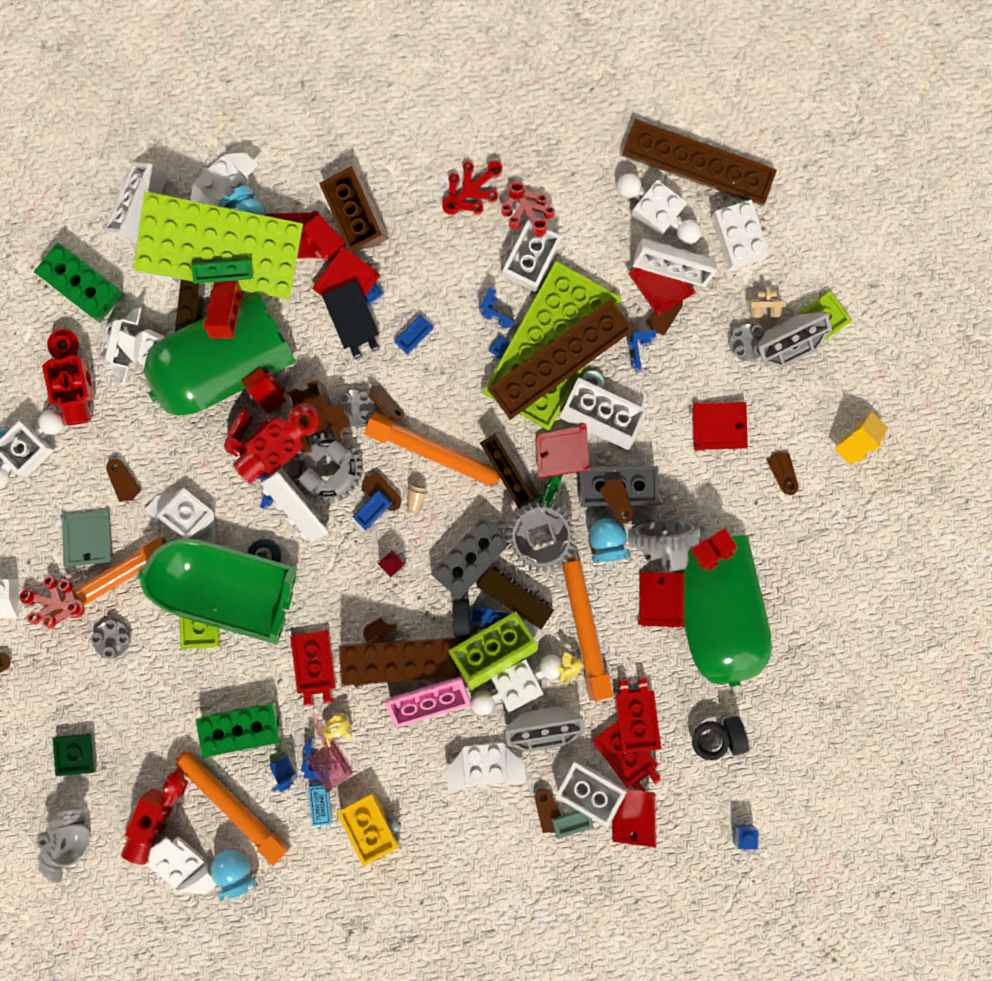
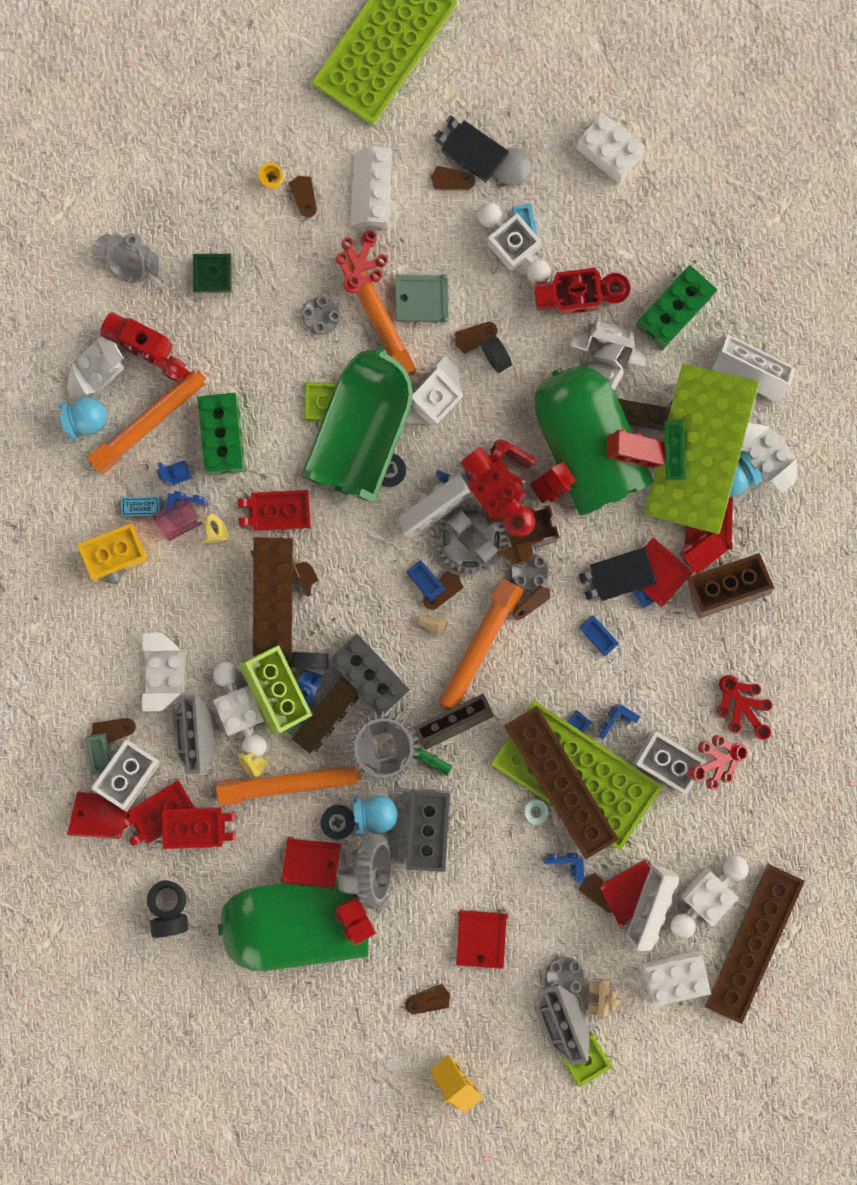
camera: 90 degrees right, 0 degrees up
dark red brick [378,550,407,578] -> none
bright pink slope [385,676,470,727] -> none
container [536,424,590,479] -> none
white slope [559,377,648,450] -> none
reddish brown piece [599,480,634,524] -> none
blue brick [733,824,758,850] -> none
none -> black bush [320,805,355,840]
none -> black tyre [480,335,512,373]

